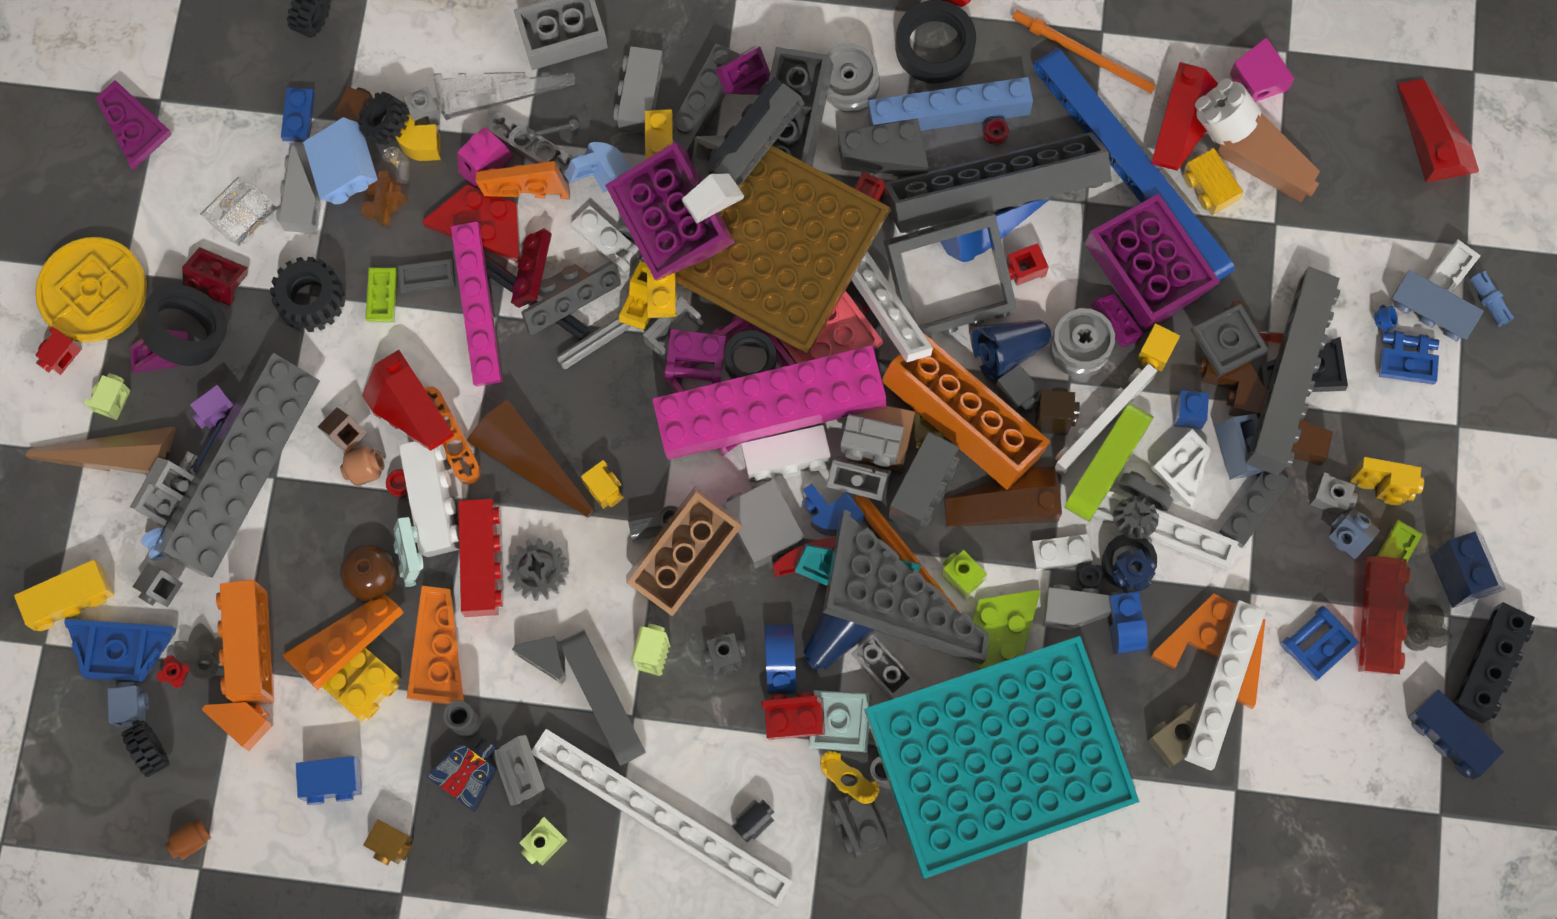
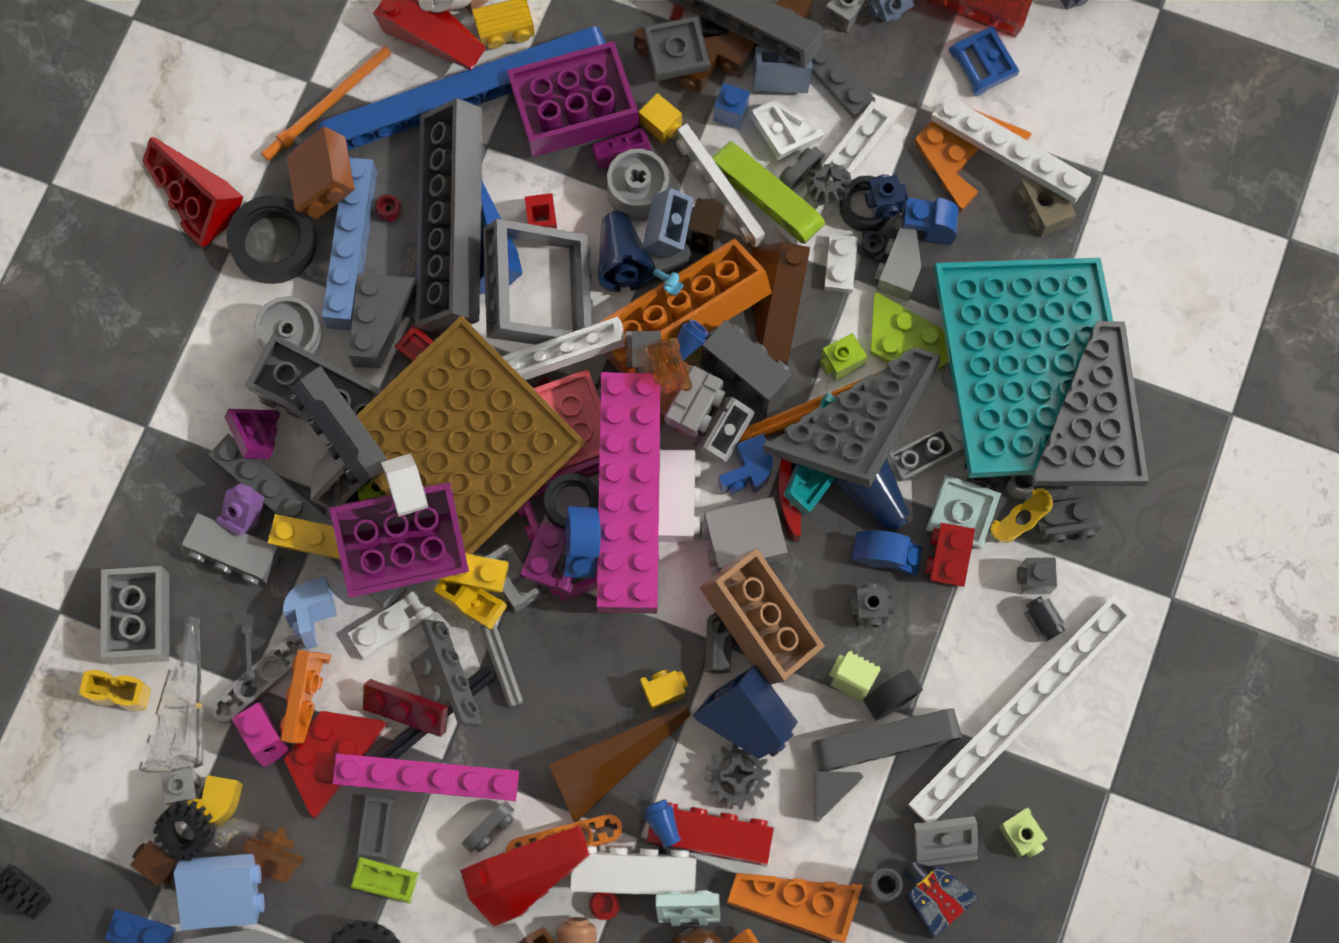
camera: 80 degrees left, 0 degrees up
none -> yellow brick [79,670,151,711]
none -> medium lavender brick [216,483,264,536]
none -> dark orange brick [287,126,355,220]
none -> dark grey plate [462,801,515,853]
none -> blue brick [563,506,601,578]
none -> dark grey brick [626,331,662,373]
none -> sand blue brick [642,188,694,259]
none -> blue cone [643,799,681,848]
none -> clear orange hips [646,338,693,394]
none -> medium azure hand [653,269,684,296]
none -> blue cone [668,319,709,364]
none -> dark blue slope [693,664,798,759]
none -> black tyre [863,670,923,720]
none -> dark grey brick [1017,558,1057,594]
none -> dark grey wing [1031,321,1149,486]

